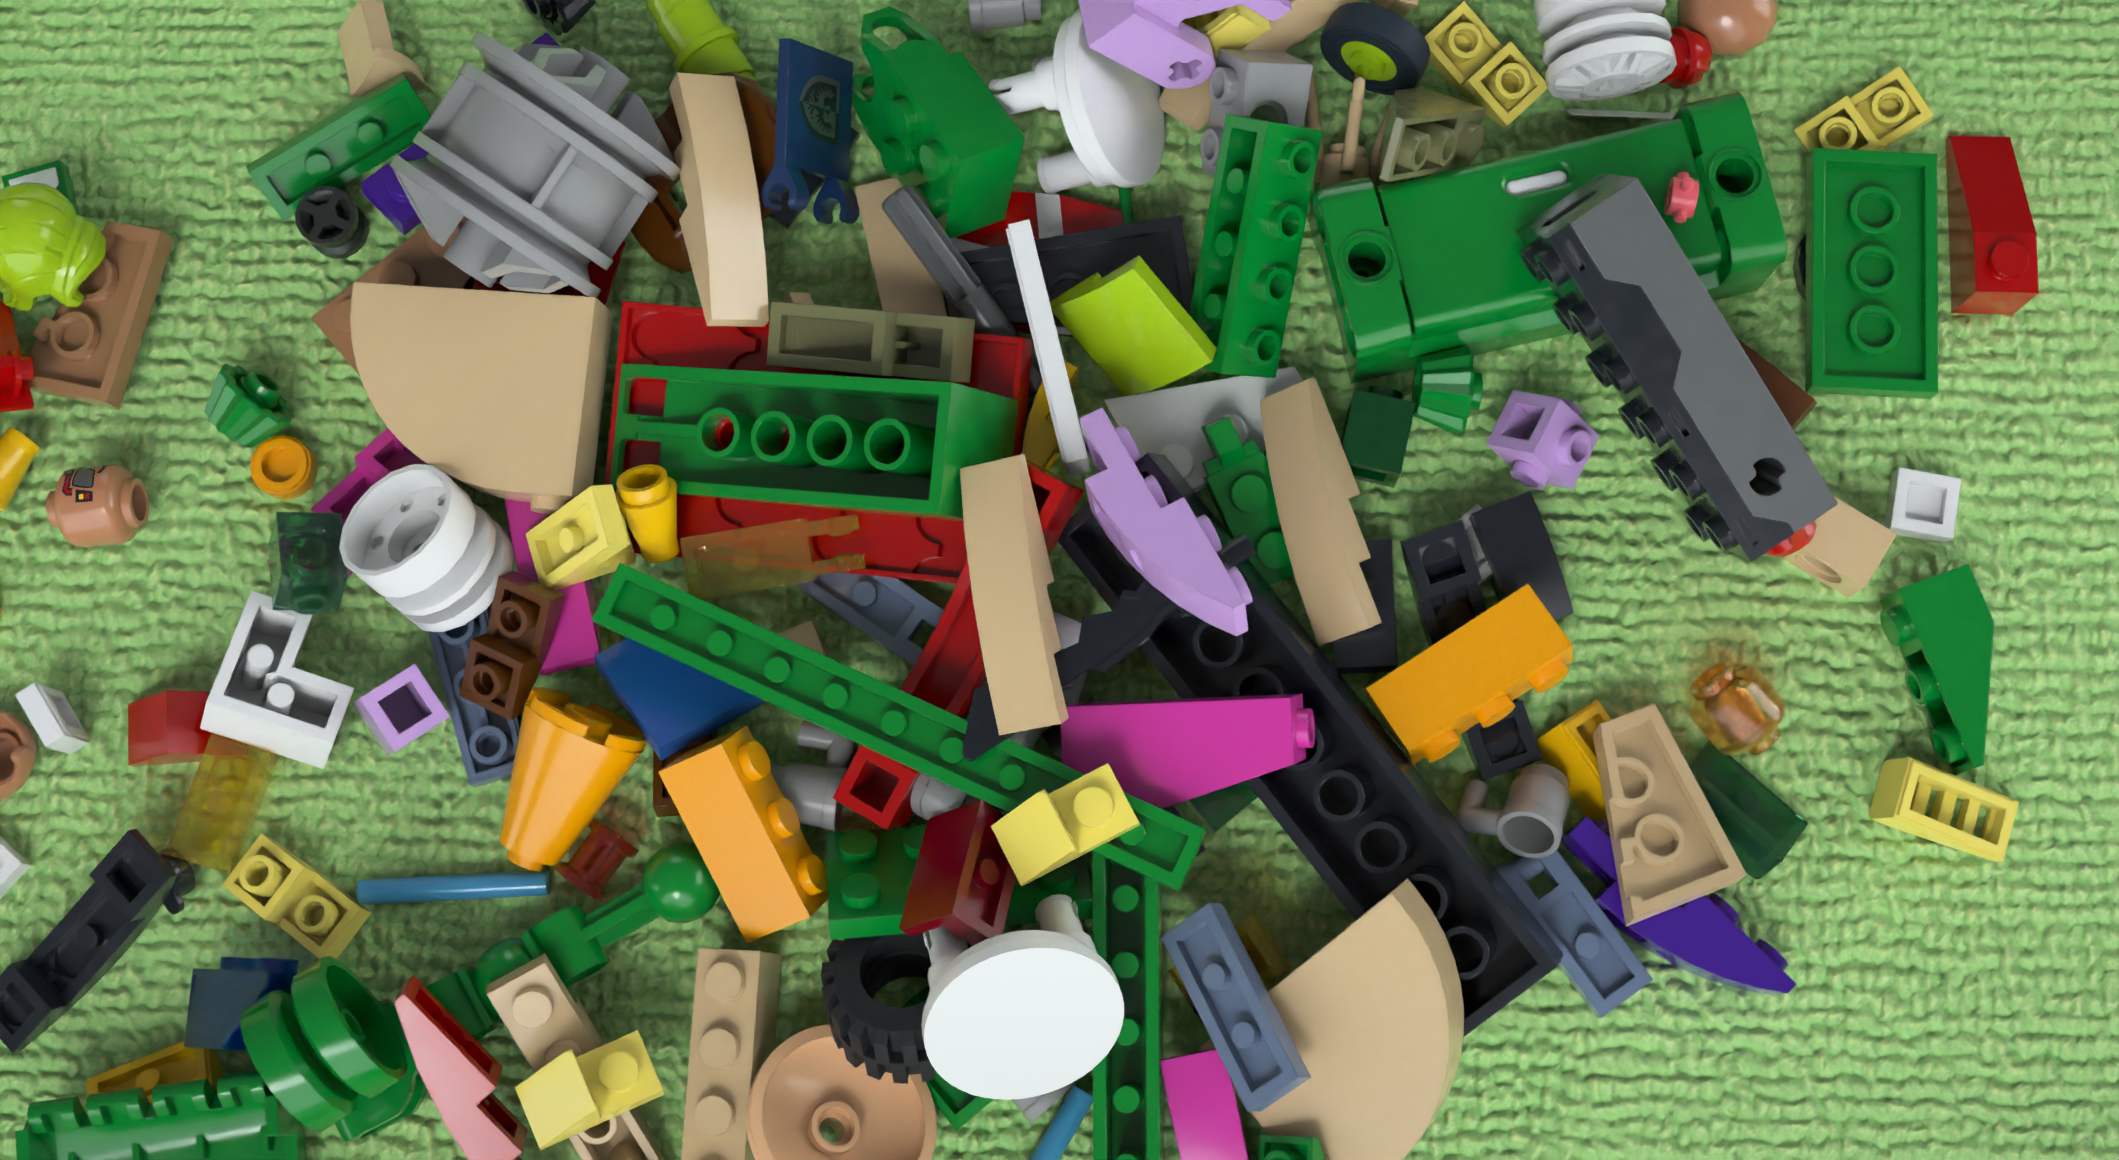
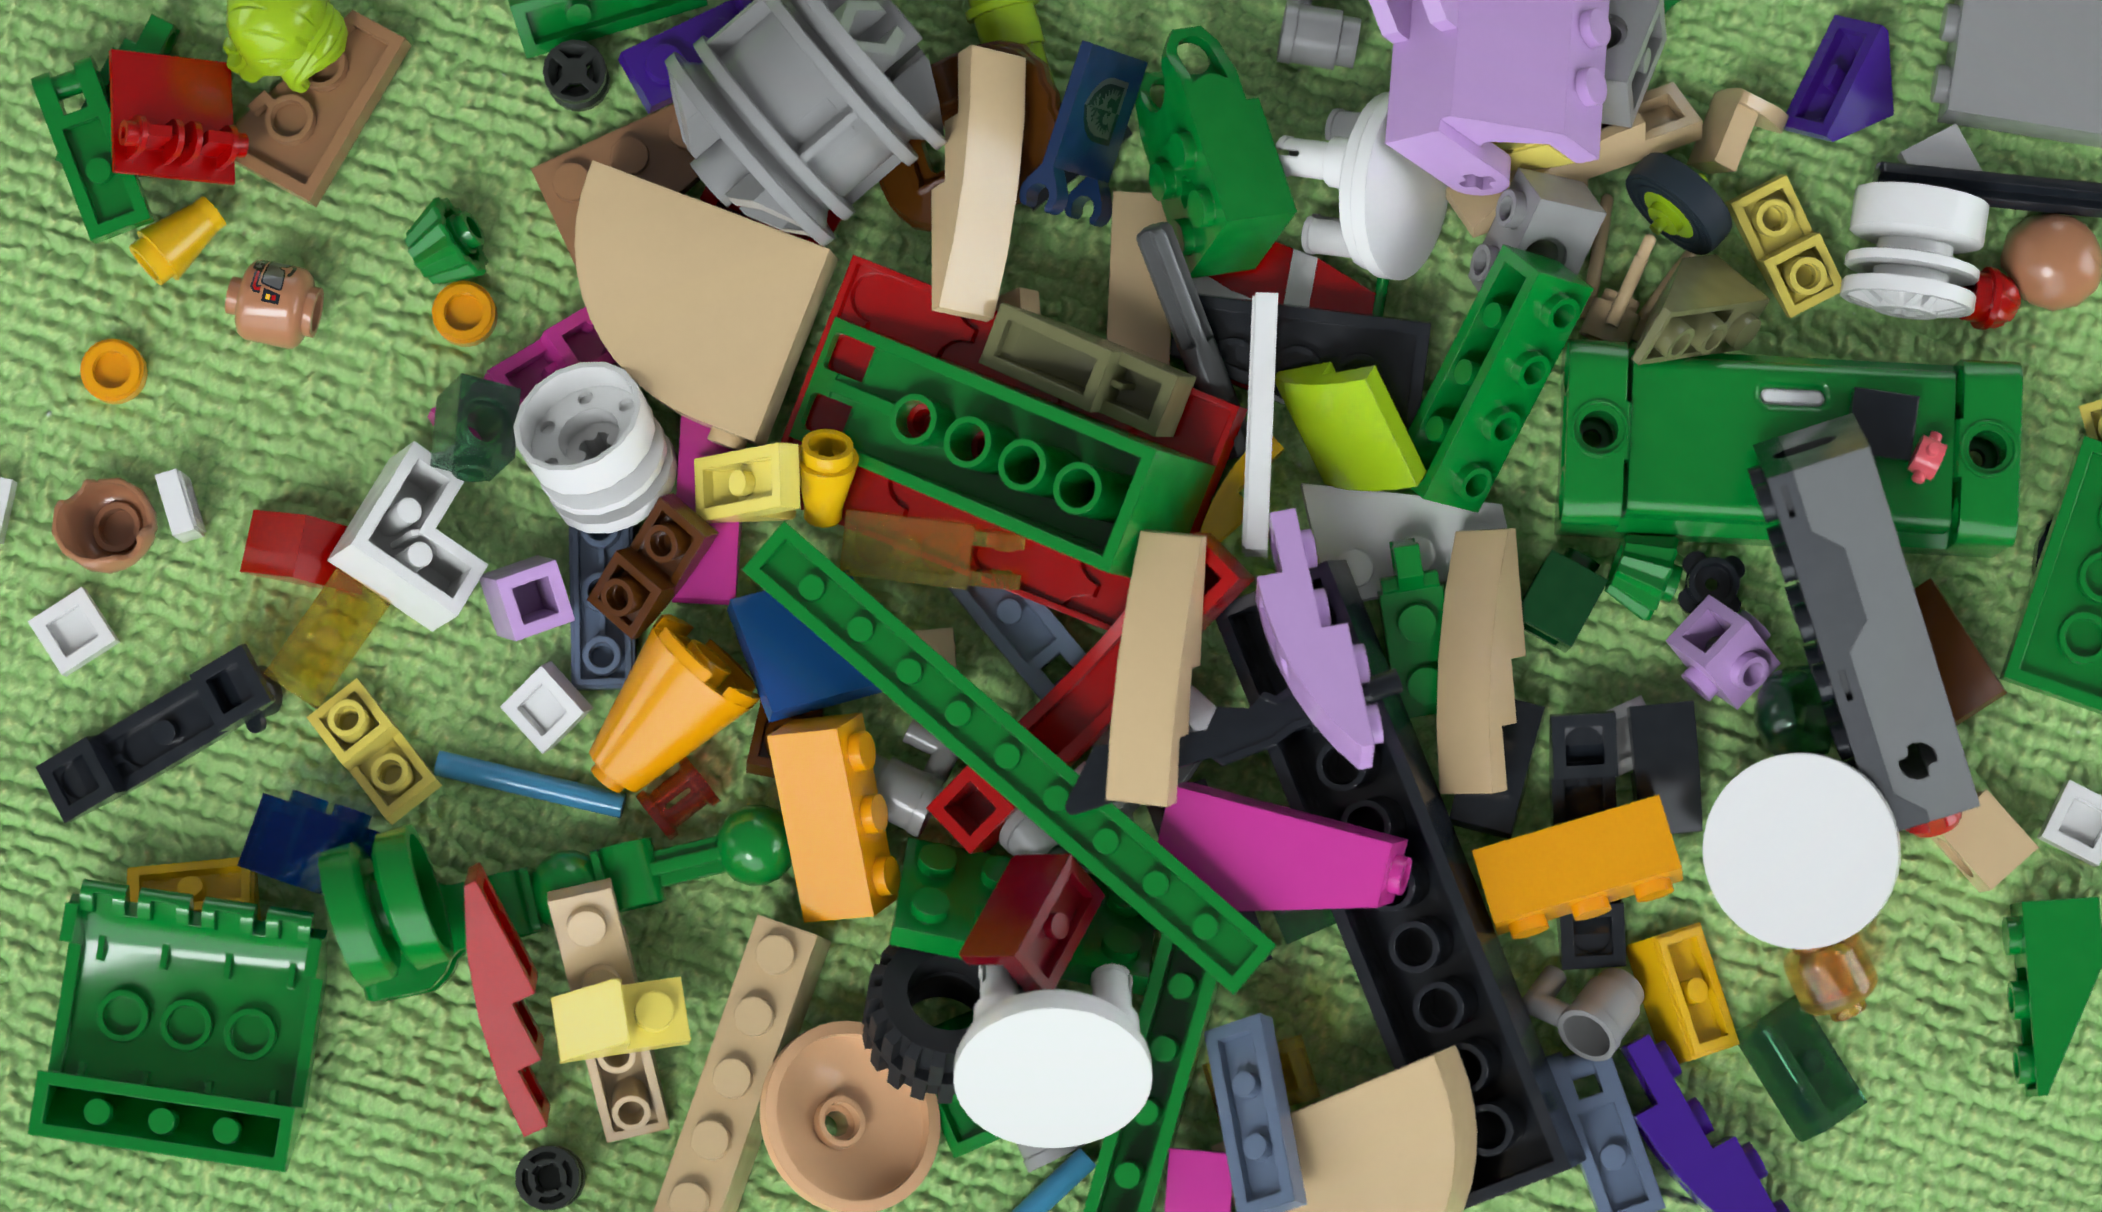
camera: 10 degrees right, 5 degrees up
light yellow slope [991,763,1140,886] -> none
white sticker [1565,109,1675,119] -> none
tan wing [1592,704,1746,927] -> none
light yellow slope [1869,757,2019,862] -> none
none -> white tile [500,661,593,754]
none -> black plate [1678,551,1745,614]
none -> white piece [1703,752,1901,949]
none -> clear green hair [1754,665,1833,756]
none -> black tile [1849,387,1920,462]

